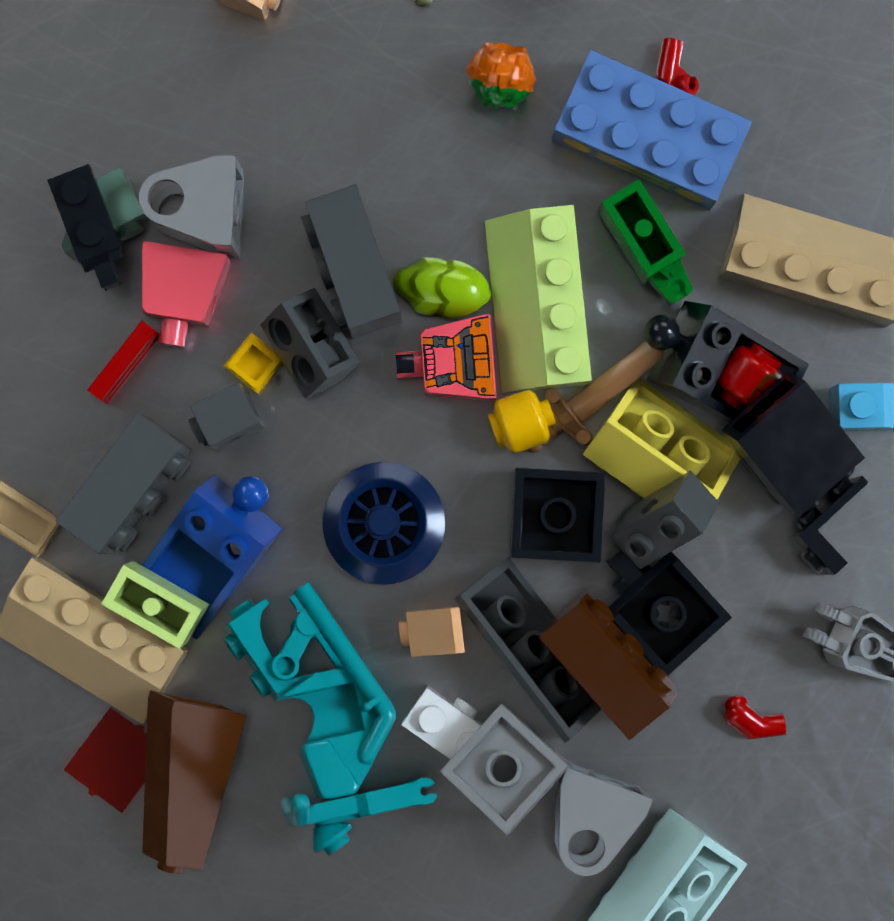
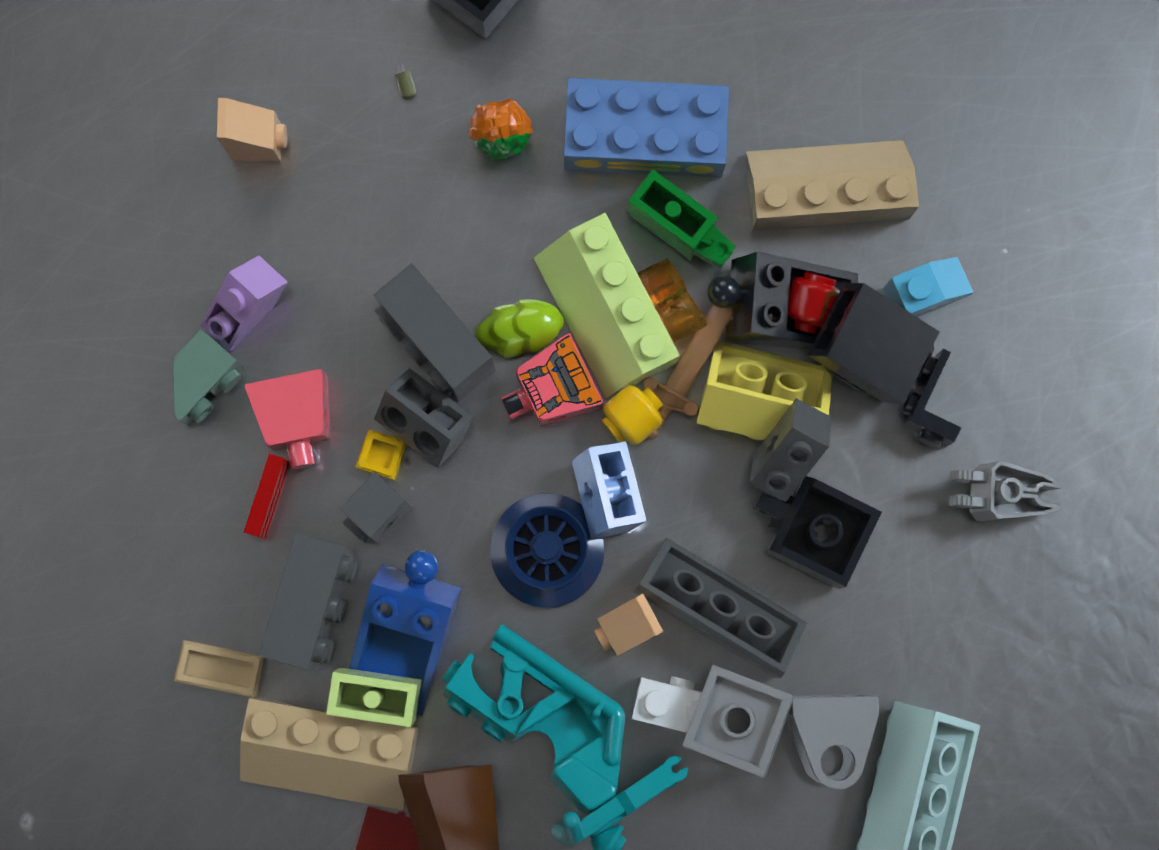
camera: 20 degrees left, 5 degrees down
black hinge [47,164,123,291] -> none
light grey hose [139,155,244,259] -> none
black brick [509,468,606,563] -> none
reddish brown slope [539,593,677,740] -> none
red arm [656,38,699,96] -> none
red arm [724,695,786,739] -> none
none -> lavender slope [200,255,288,352]
none -> light blue brick [571,442,646,539]
none -> clear orange slope [637,258,707,343]

